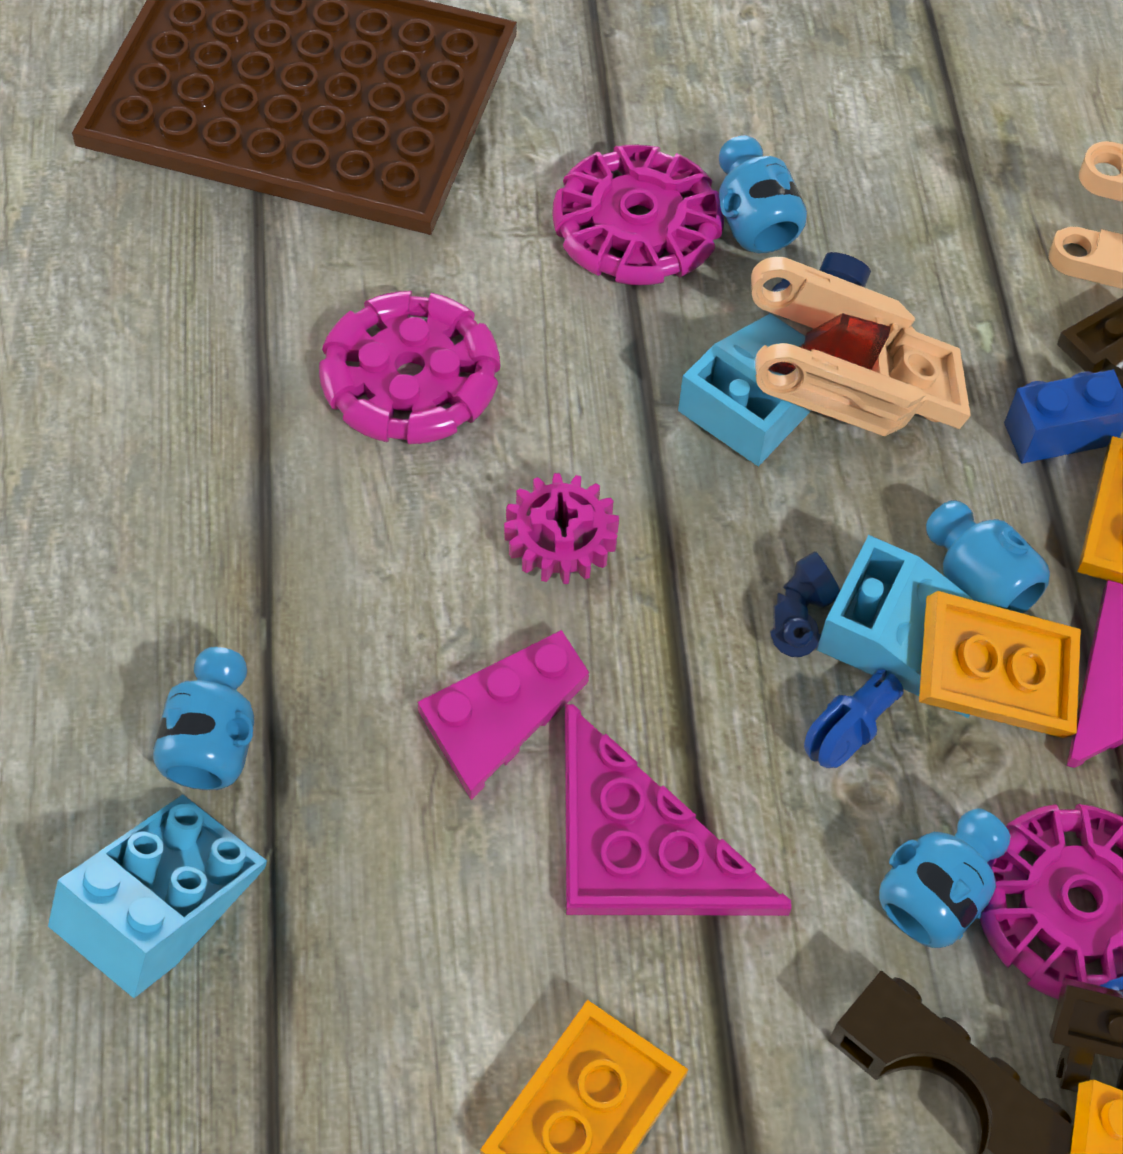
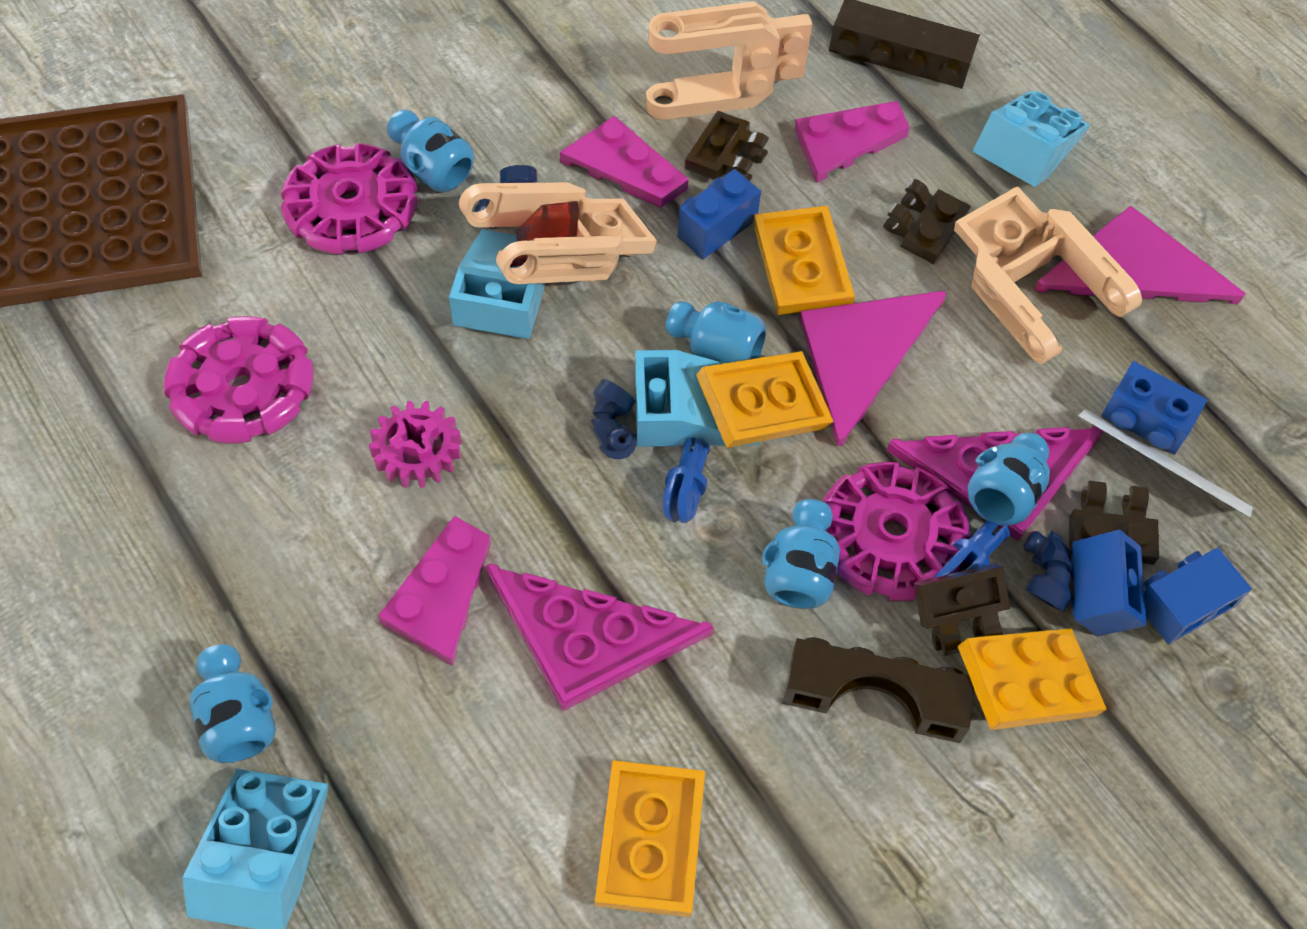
camera: 30 degrees left, 0 degrees up
none -> dark pink wing [560,116,689,208]

